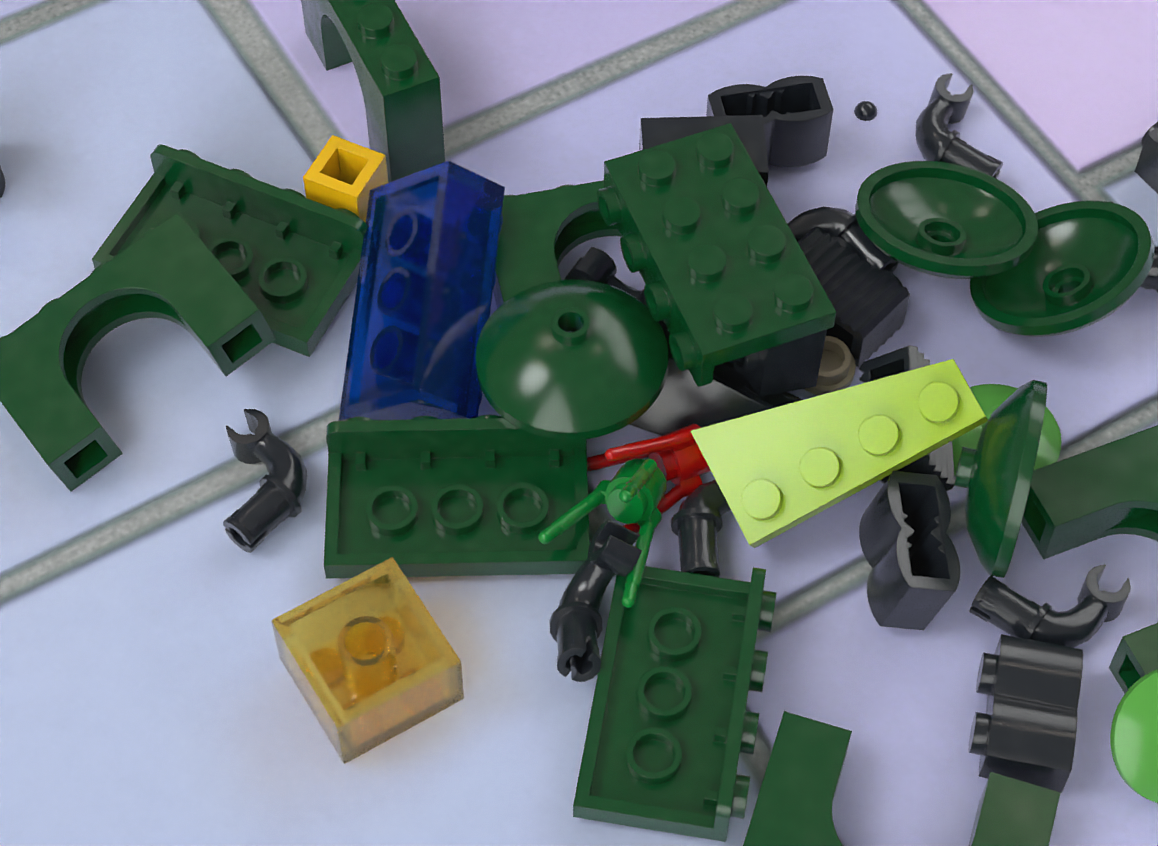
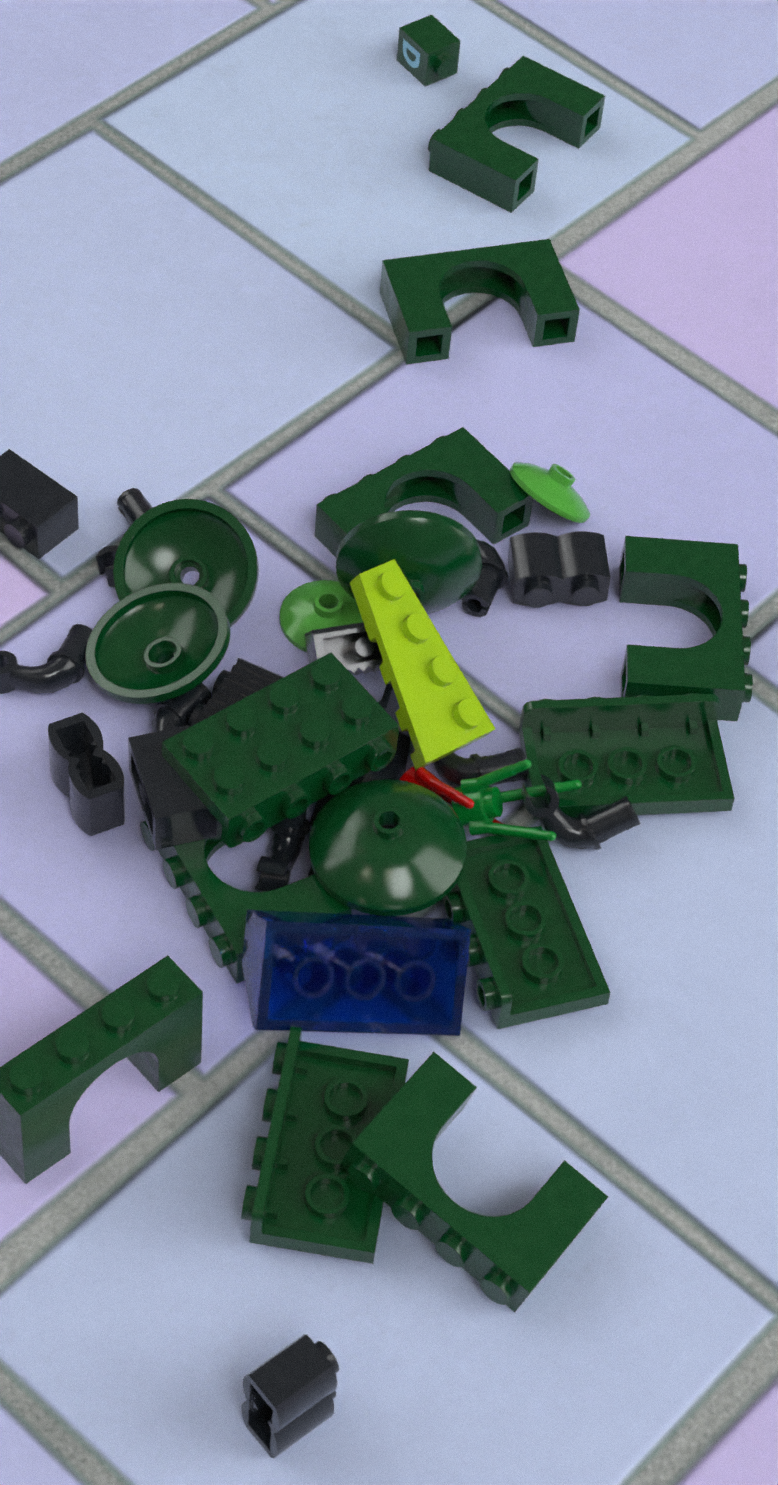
camera: 110 degrees left, 5 degrees down
black piece [223,409,307,553] -> none
clear yellow brick [271,557,464,764] -> none
yellow brick [303,135,390,232] -> none
black piece [854,101,877,121] -> none
black brick [859,471,960,630] -> none

